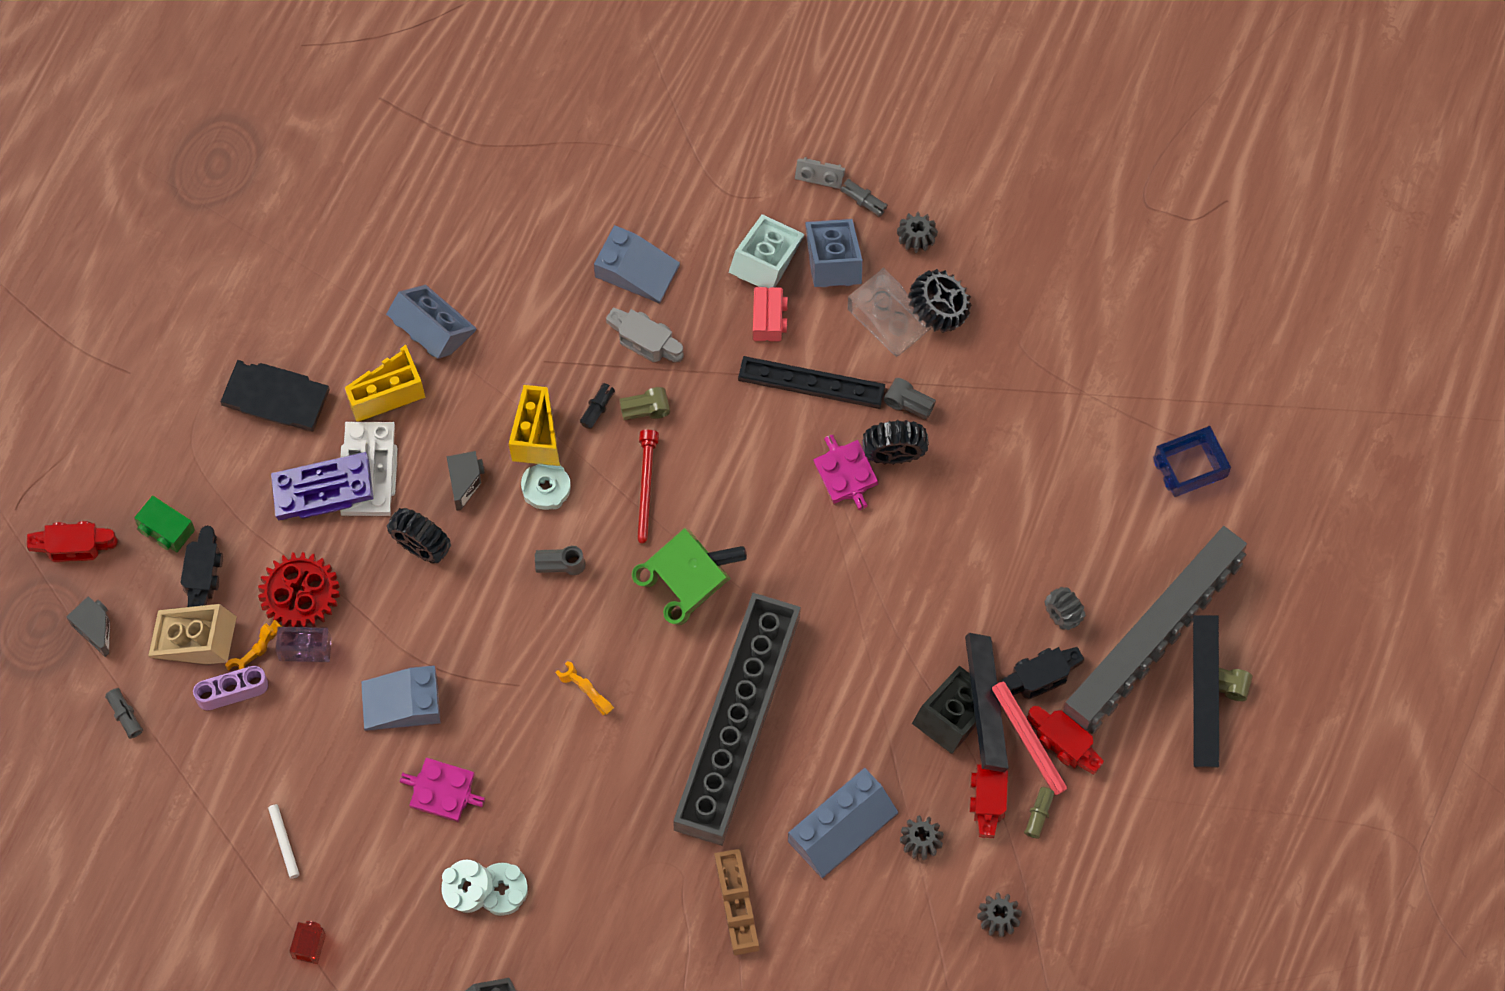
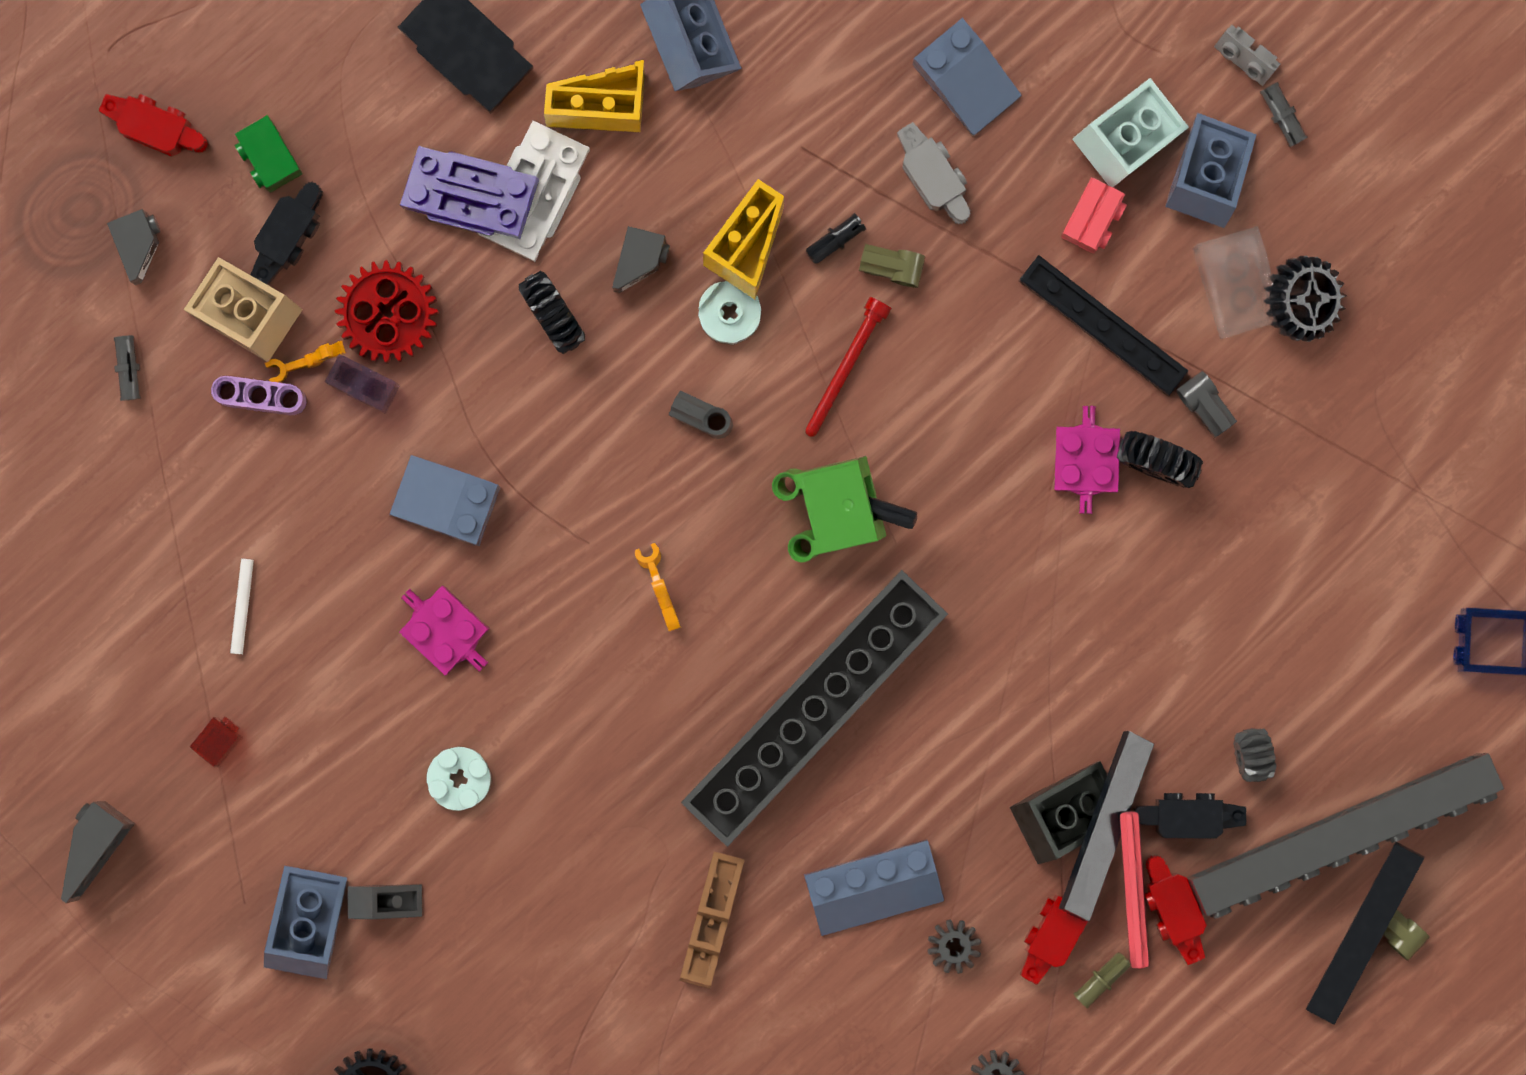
camera: 30 degrees right, 20 degrees up
light aqua plate [442,860,492,913] -> none
dark grey gear [897,211,938,253] -> none

